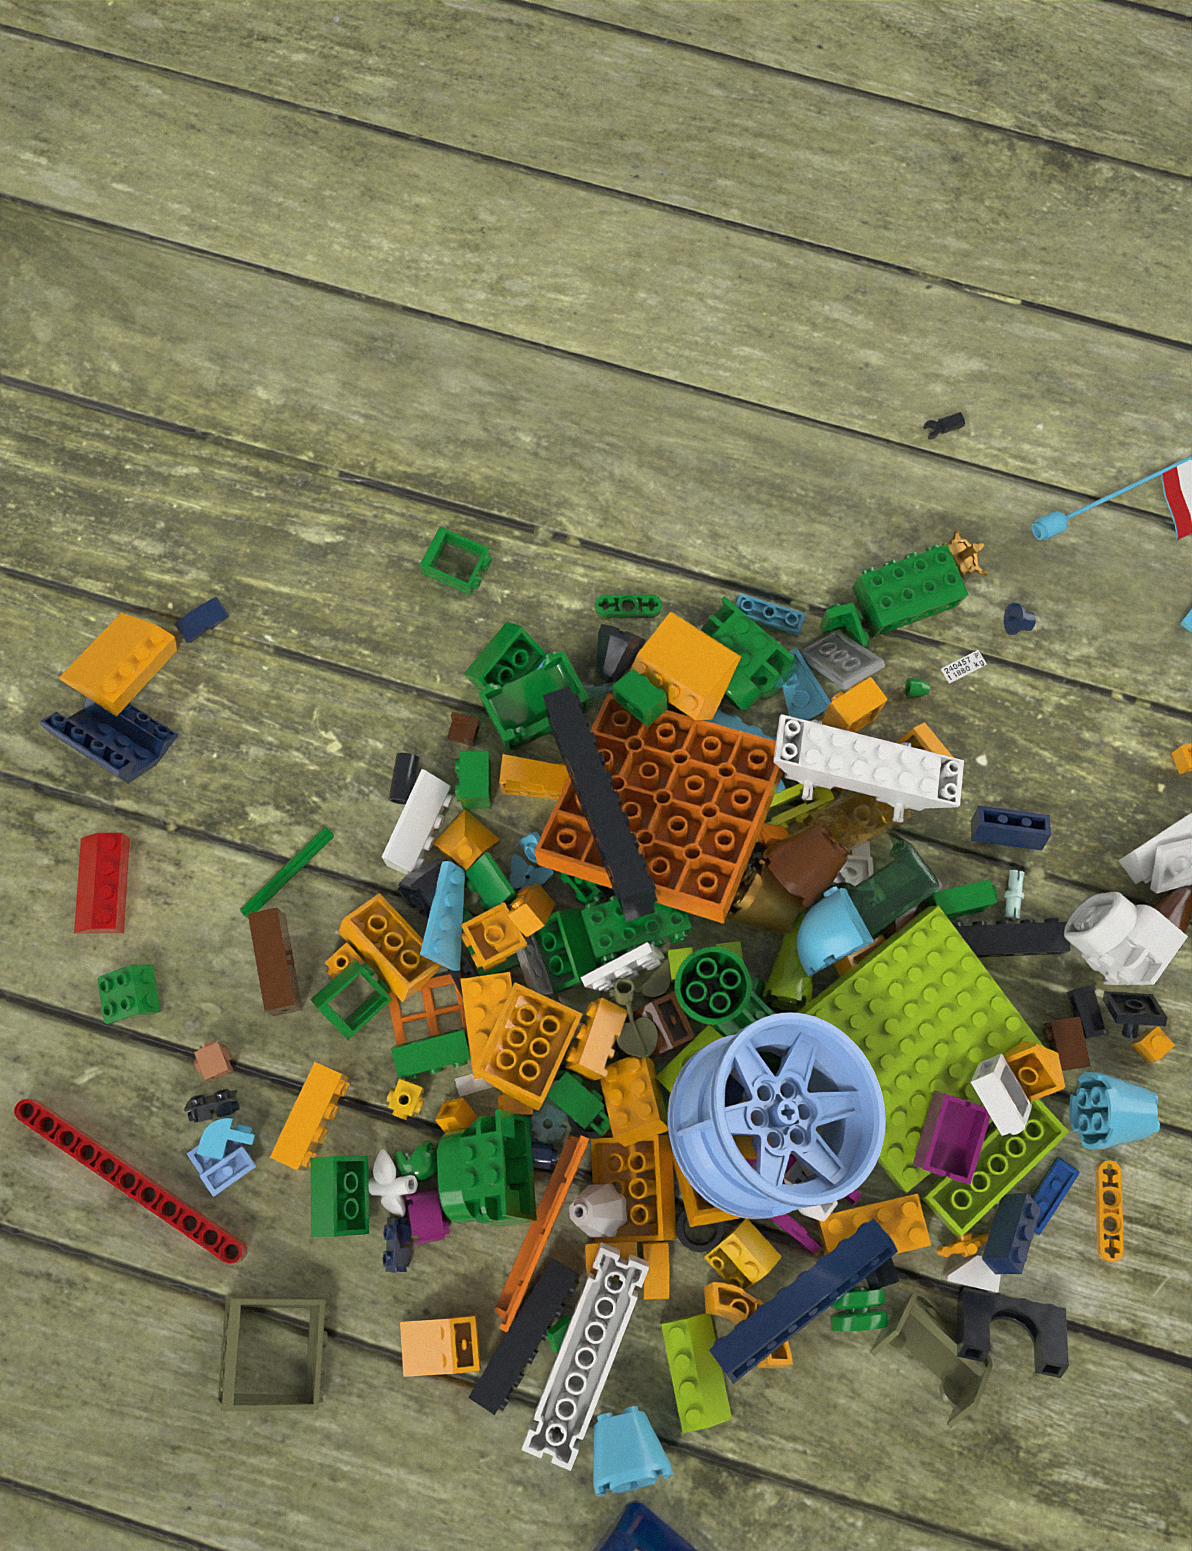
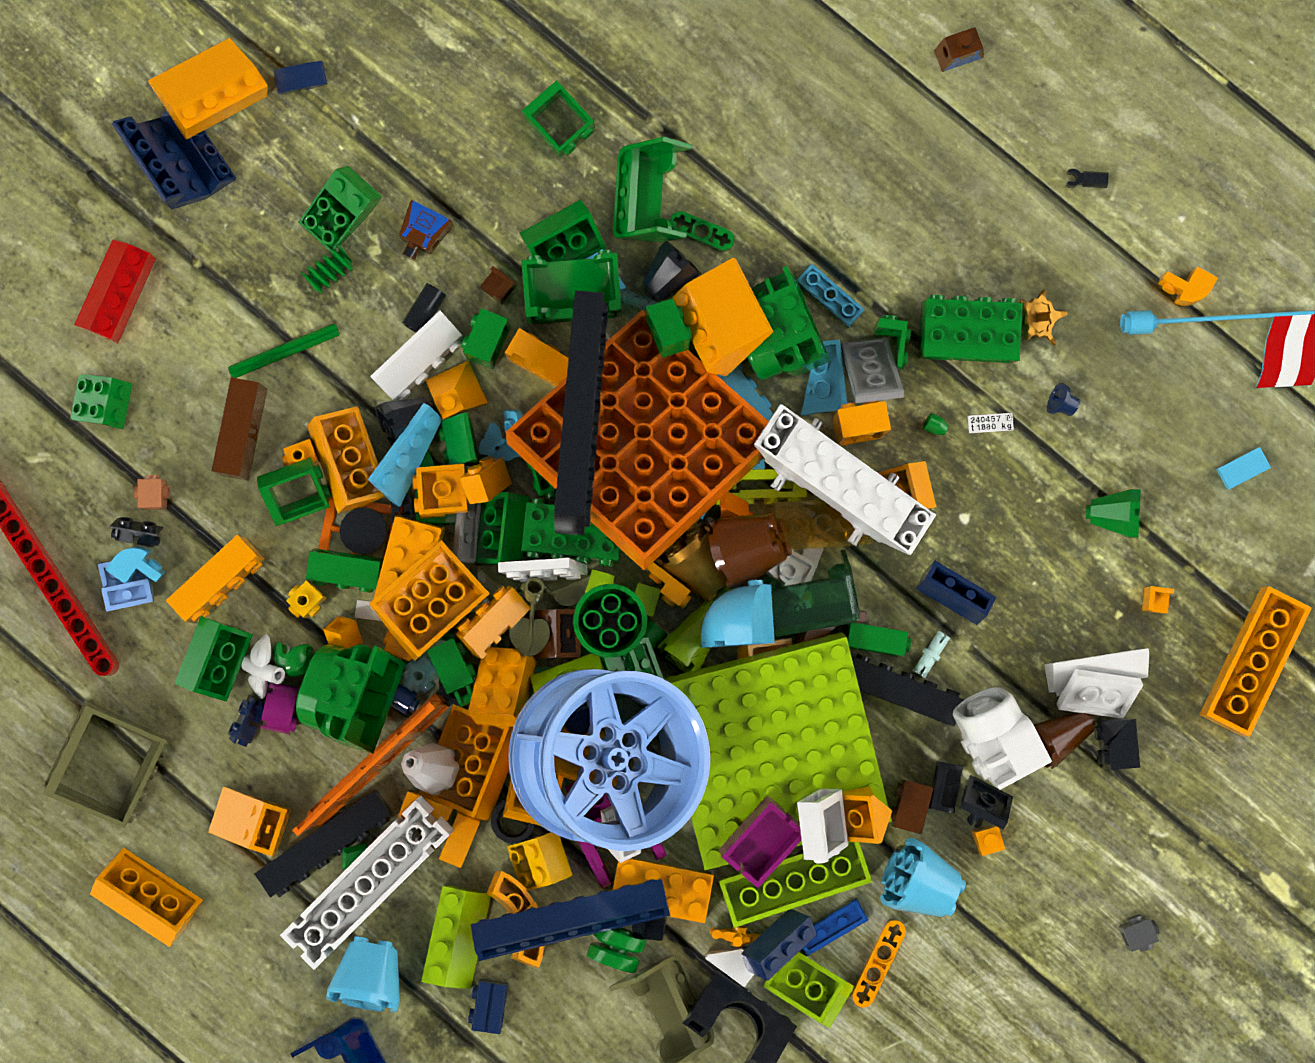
camera: 25 degrees right, 10 degrees up
none -> light orange slope [90,847,203,947]
none -> green slope [298,166,382,251]
none -> green piece [300,243,353,294]
none -> black tile [339,507,387,555]
none -> torso [399,200,453,261]
none -> dark blue brick [468,979,509,1034]
none -> green windscreen [613,137,692,242]
none -> light orange plate [647,562,692,609]
none -> lime slope [763,952,854,1028]
none -> reddish brown torso [934,27,984,72]
none -> green cone [1086,489,1141,539]
none -> light orange brick [1158,266,1218,306]

